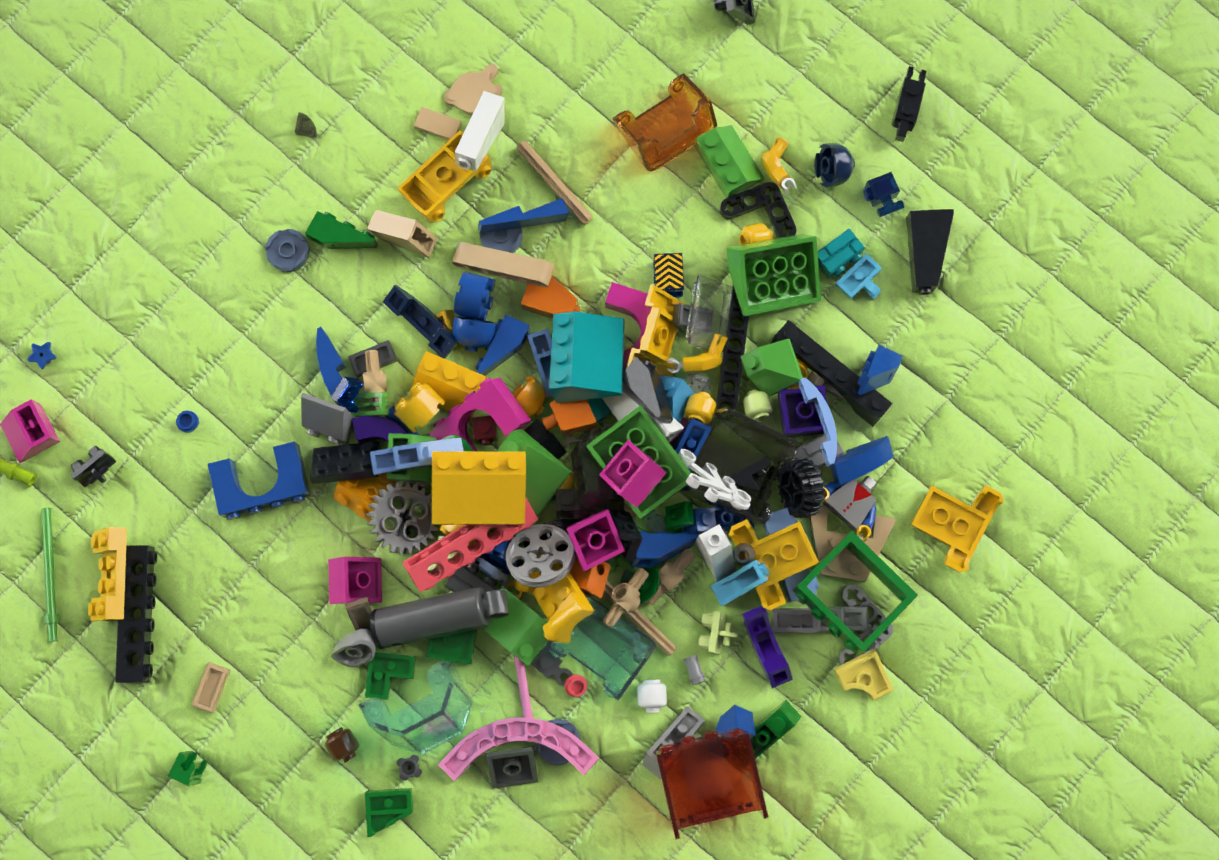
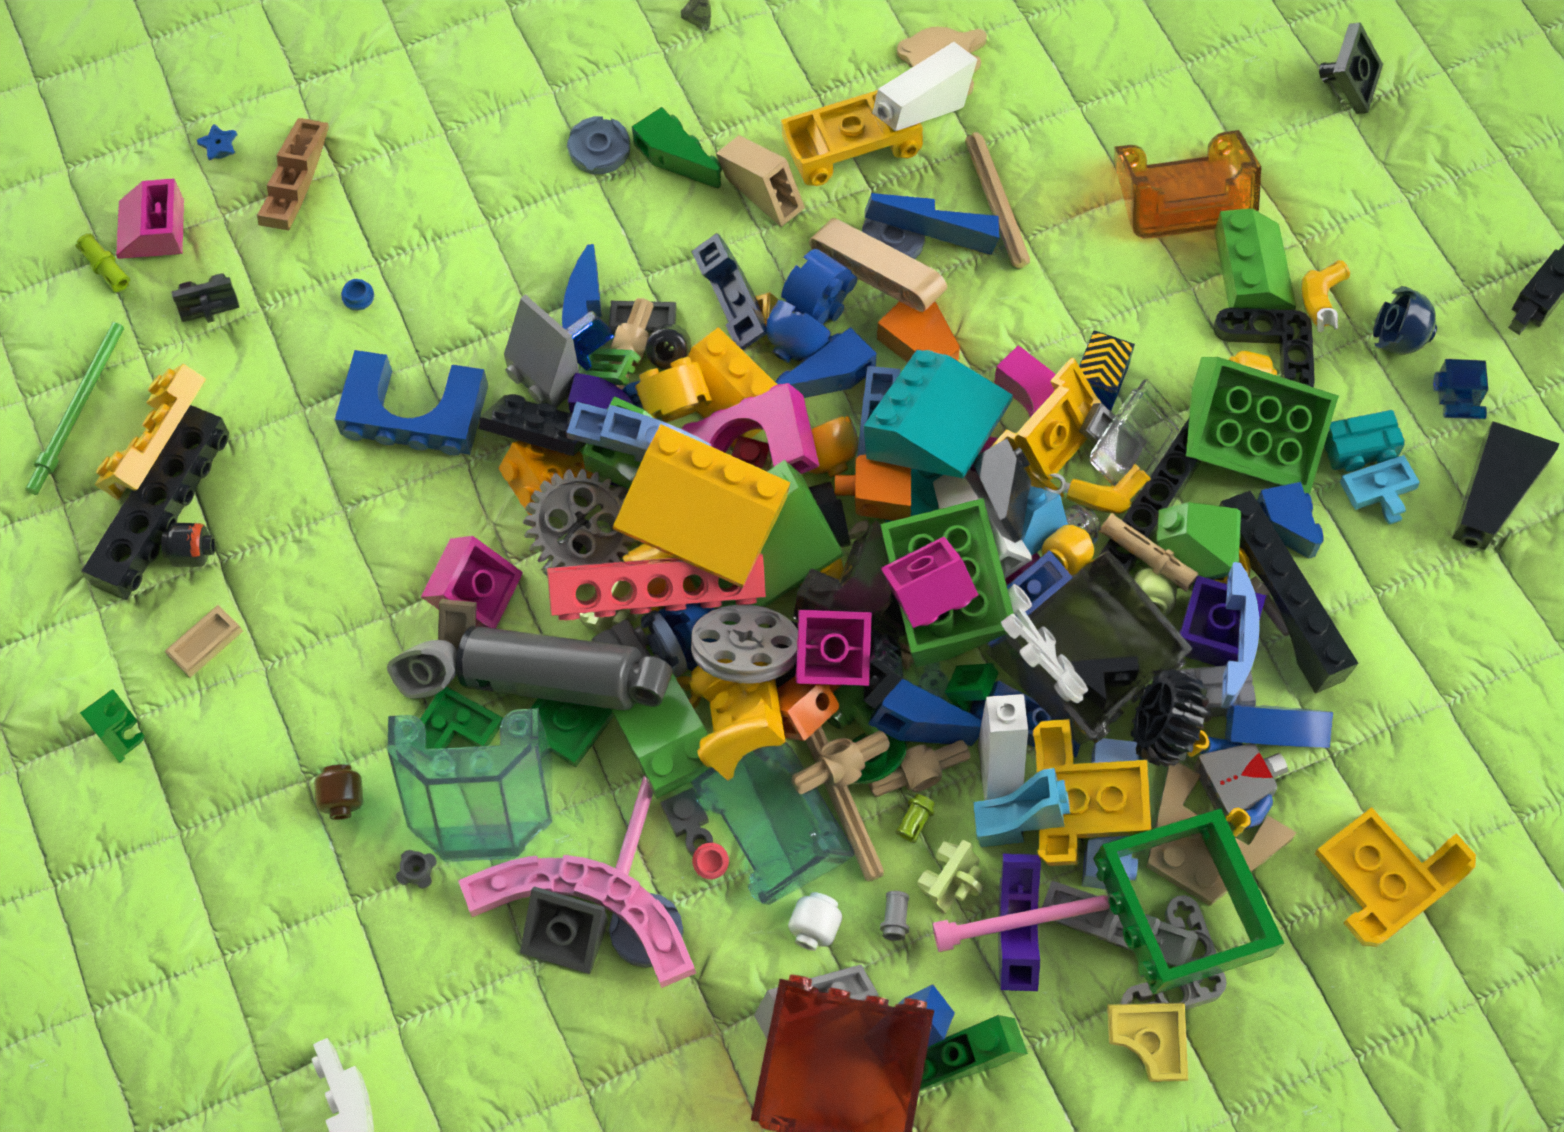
camera: 25 degrees right, 15 degrees down
green wing [365,788,413,837] -> none
tan tile [414,107,462,140] -> none
dark grey cone [733,543,755,566] -> none
blue slope [857,345,903,395] -> none
none -> black head [161,523,215,567]
none -> medium nougat slope [257,118,329,231]
none -> black head [645,323,691,370]
none -> lime pin [895,794,935,843]
none -> bright pink piece [932,895,1110,952]
none -> tan pin [1099,513,1199,592]
none -> blue slope [1257,482,1324,558]

